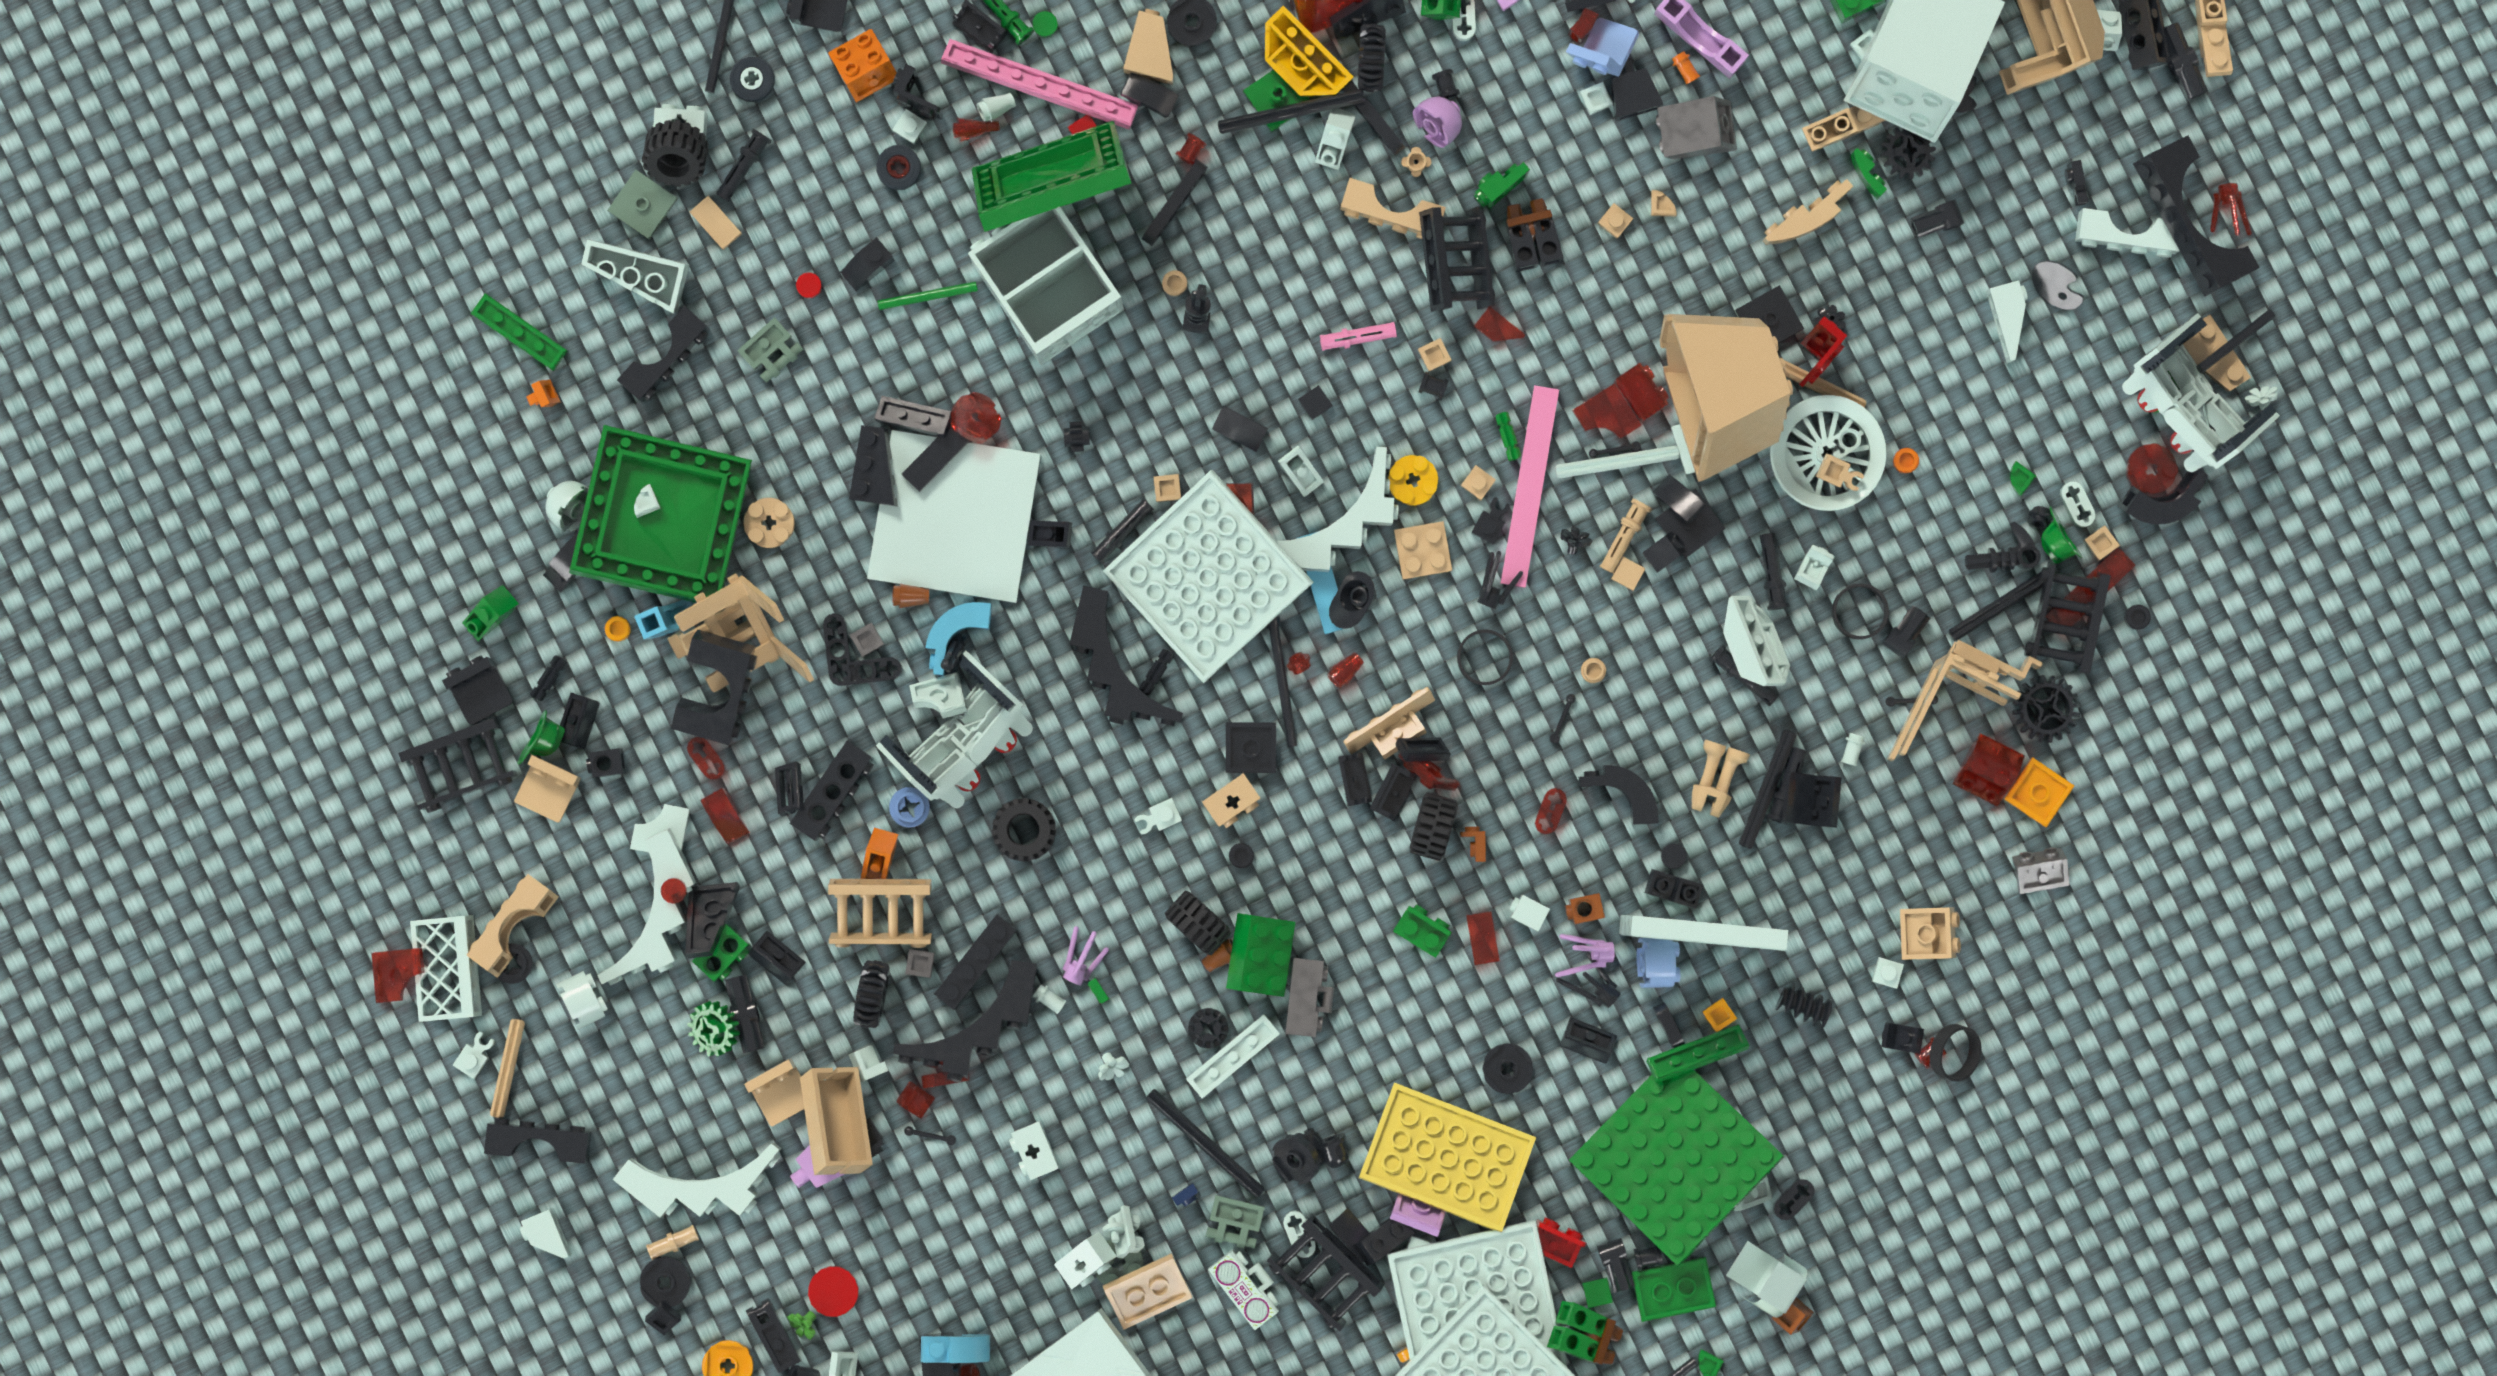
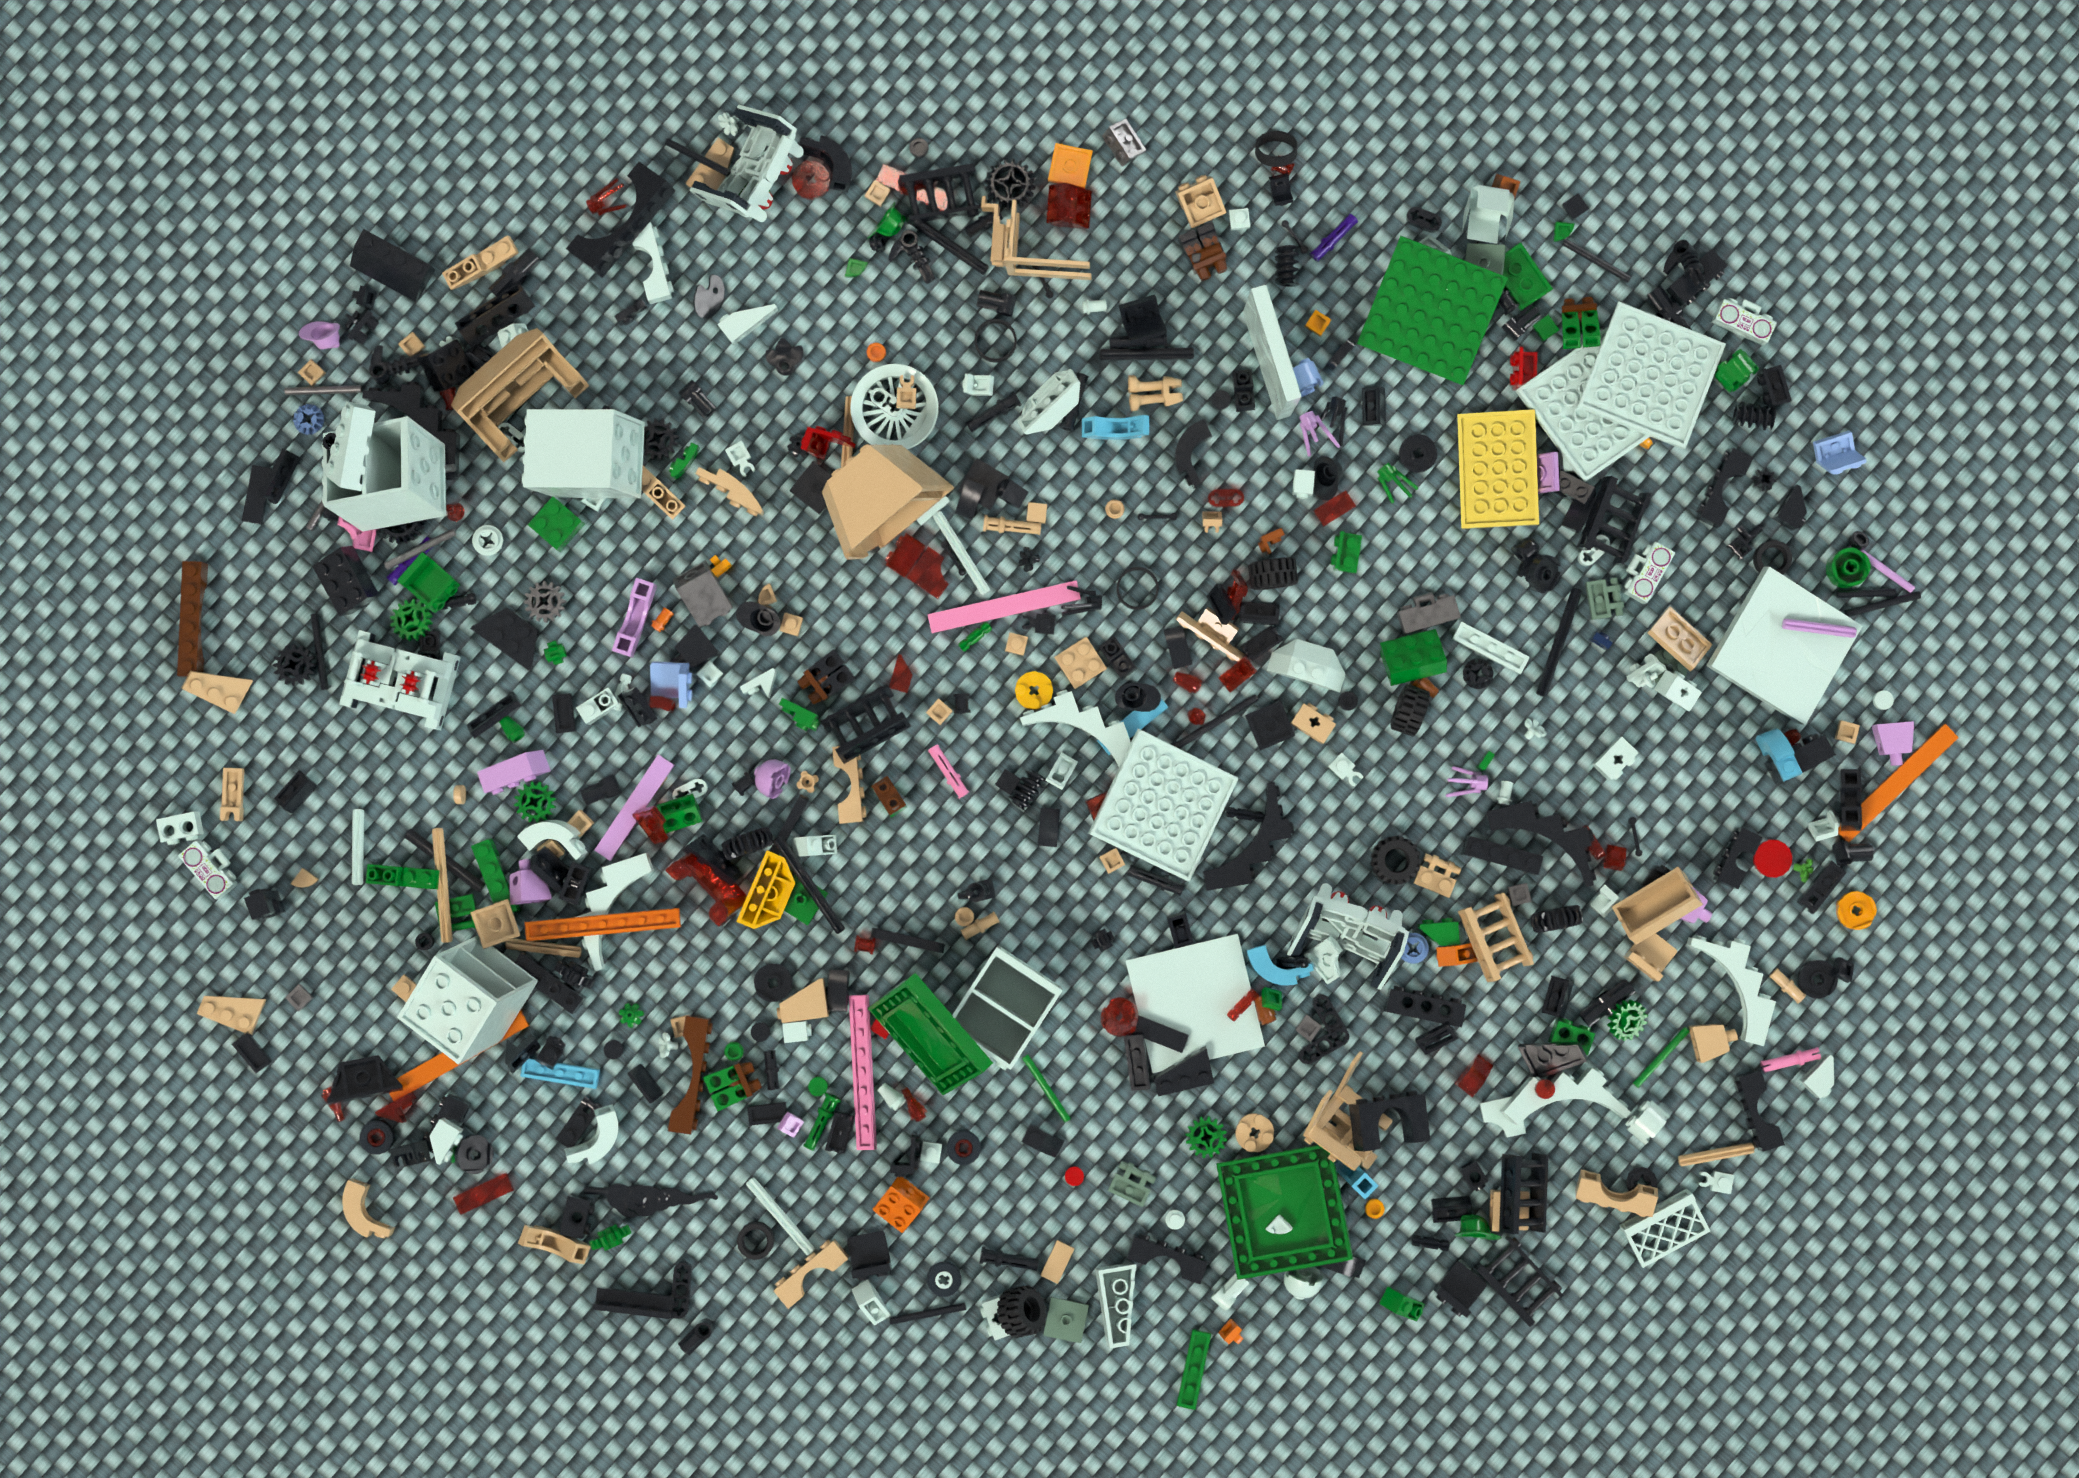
camera: 115 degrees left, 0 degrees up
clear red tile [371,948,424,1003] -> none
clear red beam [687,737,726,780] -> none
dark orange brick [1565,893,1605,924] -> none
green tile [1646,1024,1750,1083] -> none
light aqua beam [2060,482,2095,528] -> none
none -> light orange tile [710,555,732,578]
none -> light aqua plate [725,440,755,477]
none -> black piece [736,601,780,636]
none -> light aqua slope [740,668,777,698]
none -> black plate [765,338,804,376]
none -> light aqua brick [782,1020,812,1043]
none -> reddish brown hips [871,776,908,818]
none -> tan pin [960,912,999,940]
none -> black pin [964,211,1003,238]
none -> black piece [1008,770,1047,812]
none -> medium azure arch [1082,415,1149,440]
none -> black slope [1099,636,1137,680]
none -> black slope [1163,625,1193,669]
none -> light aqua plate [1165,1210,1185,1229]
none -> hips [1178,222,1227,282]
none -> green gear [1185,1116,1227,1158]
none -> tan tile [1202,511,1222,533]
none -> light aqua piece [1211,1272,1249,1311]
none -> clear red slope [1218,656,1257,692]
none -> clear red axle [1227,989,1259,1022]
none -> green tile [1262,987,1282,1011]
none -> light aqua wedge [1267,639,1345,693]
none -> black hinge [1281,220,1308,254]
none -> dark purple pin [1310,213,1358,262]
none -> black piece [1313,456,1343,501]
none -> green plant [1377,463,1418,503]
none -> tan plate [1413,853,1461,898]
none -> green slope [1417,918,1460,946]
none -> sand green plate [1465,243,1506,275]
none -> black fence [1499,1153,1549,1234]
none -> green bar [1633,1027,1690,1088]
none -> tan torso [1688,1024,1738,1063]
none -> black arch [1713,827,1763,889]
none -> bright pink pin [1760,1047,1821,1073]

